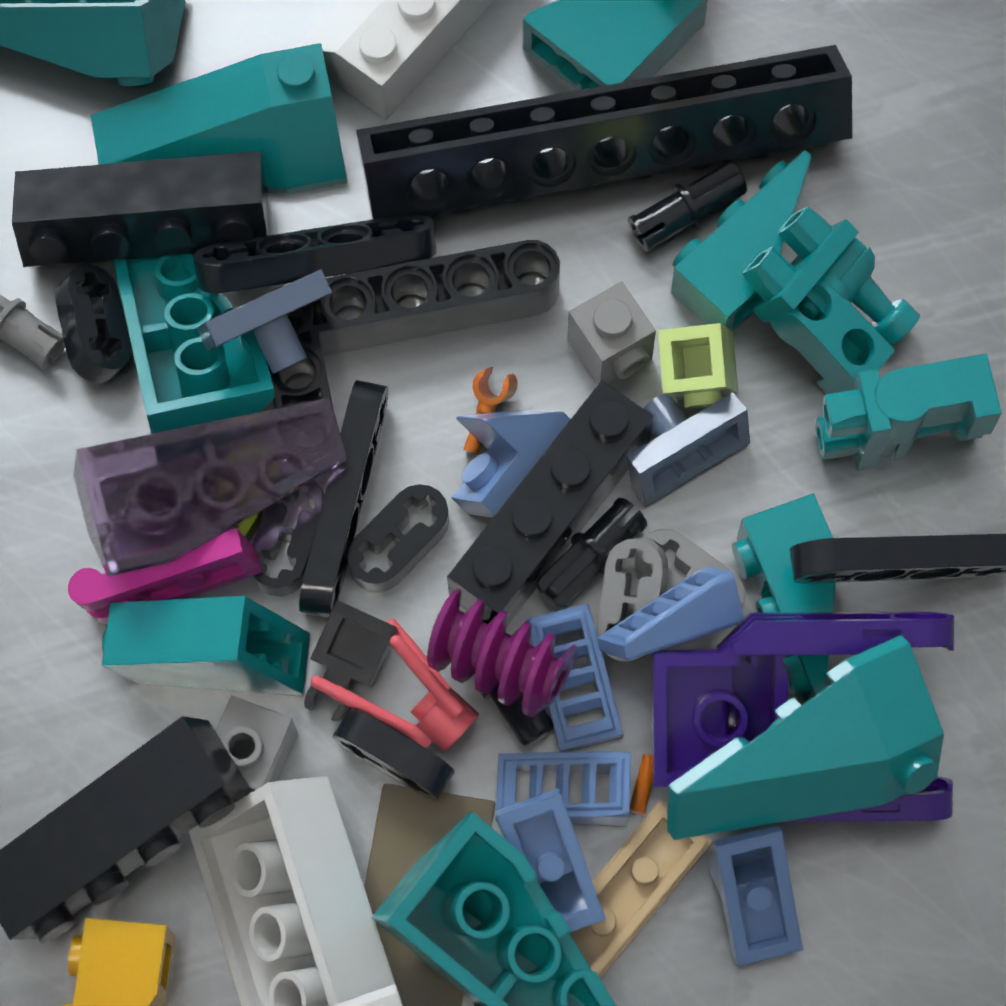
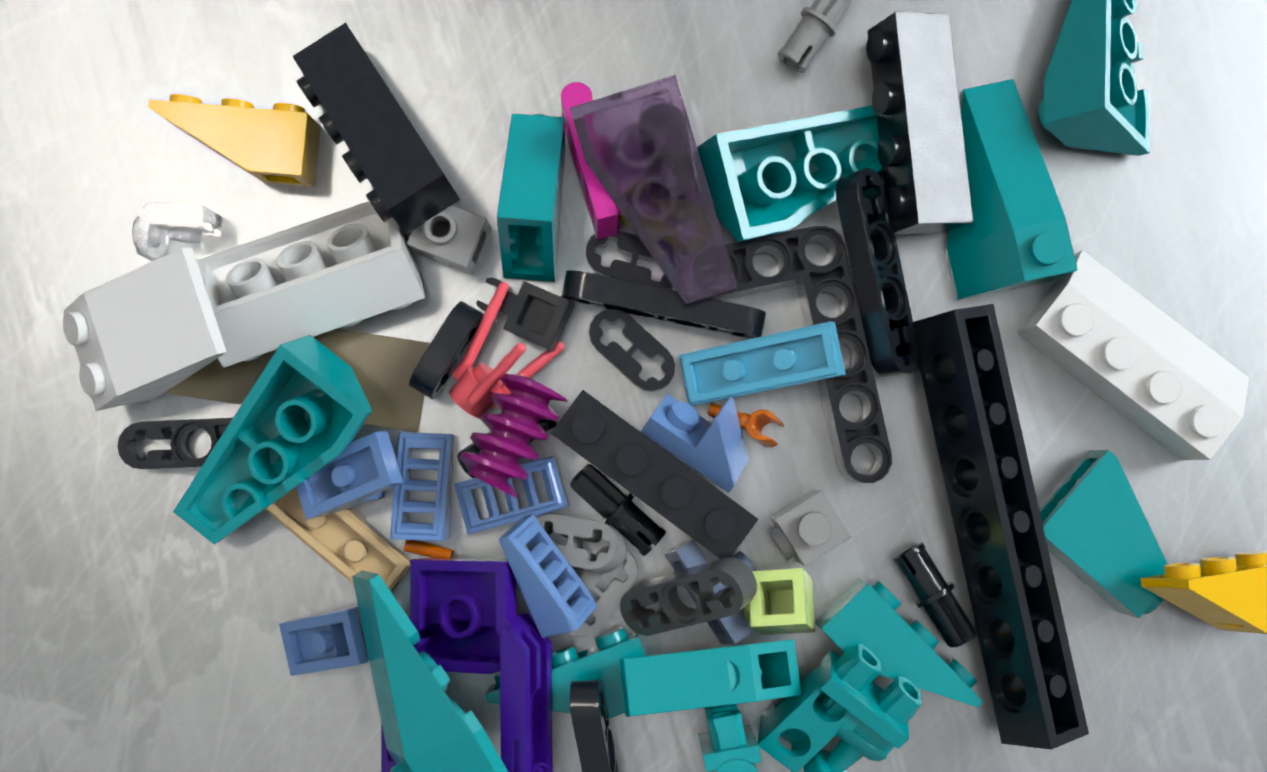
camera: 90 degrees right, 15 degrees up
black beam [55,264,132,383] -> none
sand blue tile [197,269,332,373] -> none
none -> dark grey beam [620,557,757,636]
none -> teal slope [620,639,801,717]
none -> medium azure tile [679,321,846,406]

